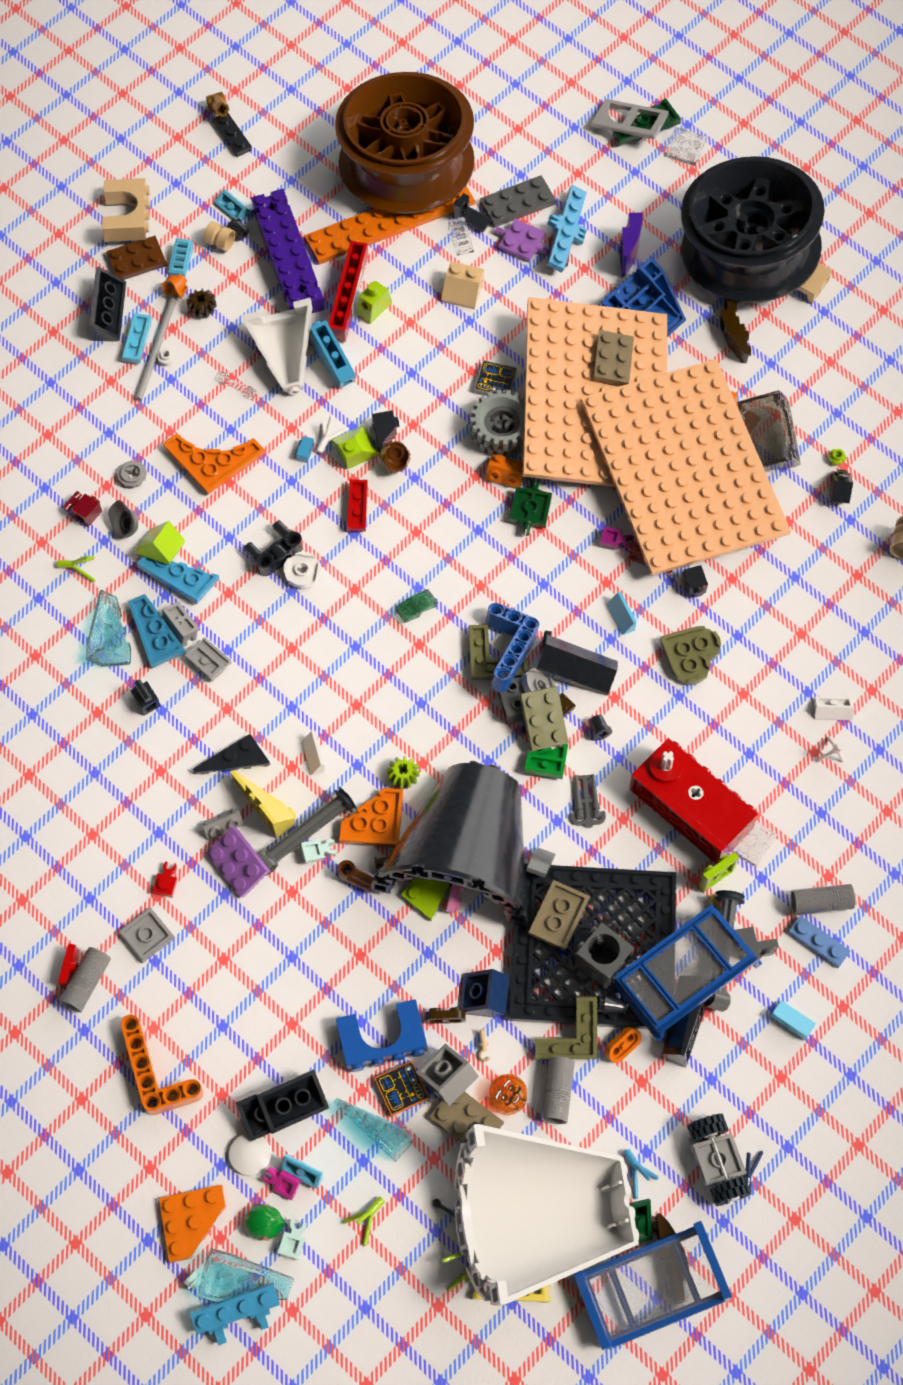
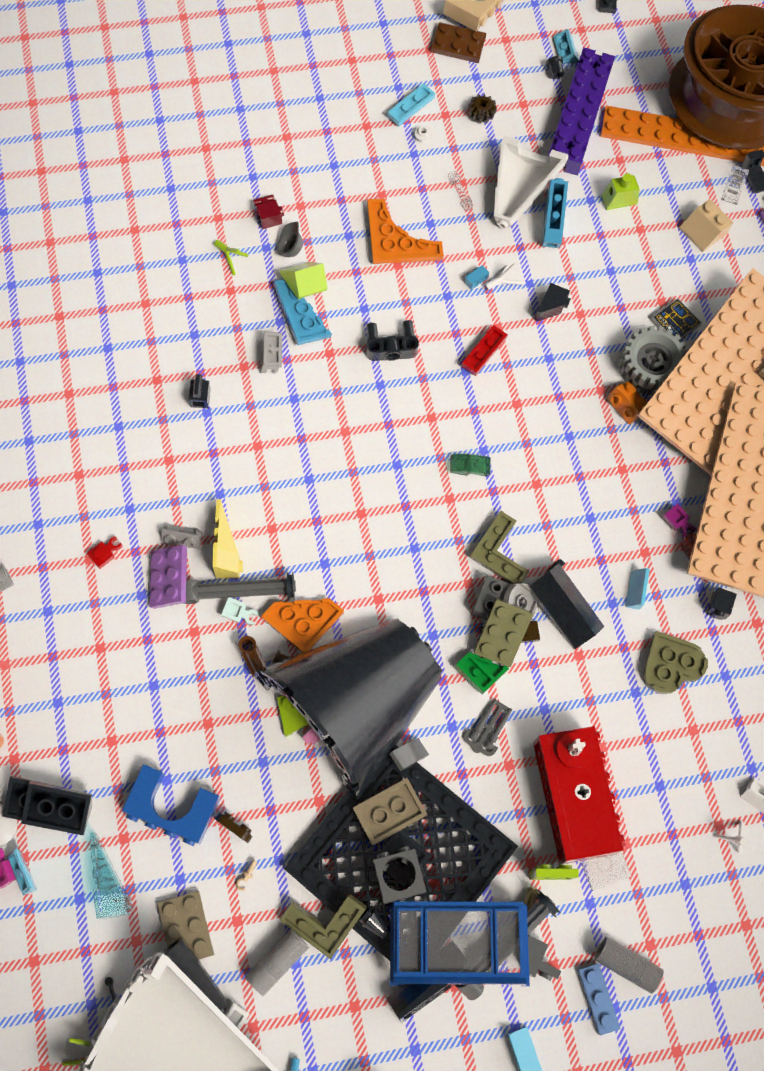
camera: 30 degrees right, 5 degrees up
clear light blue wedge [86,590,131,667] -> none
black slope [89,266,127,342] -> none
light grey gear [117,461,147,488] -> none
light grey tile [118,907,175,963] -> none
dark azure wing [128,594,187,668] -> none
light grey piece [135,295,178,401] -> none
orange piece [161,274,188,299] -> none
medium azure slope [168,238,194,277] -> none
light grey plate [185,637,232,681] -> none
black wing [192,734,271,775] -> none
tan wheel [203,221,235,251] -> none
white plate [284,552,321,588] -> none
white slope [302,730,325,775] -> none
red brick [328,241,368,342] -> none
lime slope [331,426,380,470] -> none
lime plant [343,1196,385,1246] -> none
black tile [374,1061,429,1117] -> none
reddish brown hair [380,441,411,473] -> none
lime gear [387,755,420,789] -> none
light grey brick [416,1043,479,1106] -> none
dark blue slope [460,969,509,1017] -> none
blue beam [485,603,540,692] -> none
clear orange head [489,1074,528,1116] -> none
dark green plate [509,478,552,536] -> none
black bush [589,714,612,740] -> none
orange plate [605,1027,641,1063] -> none

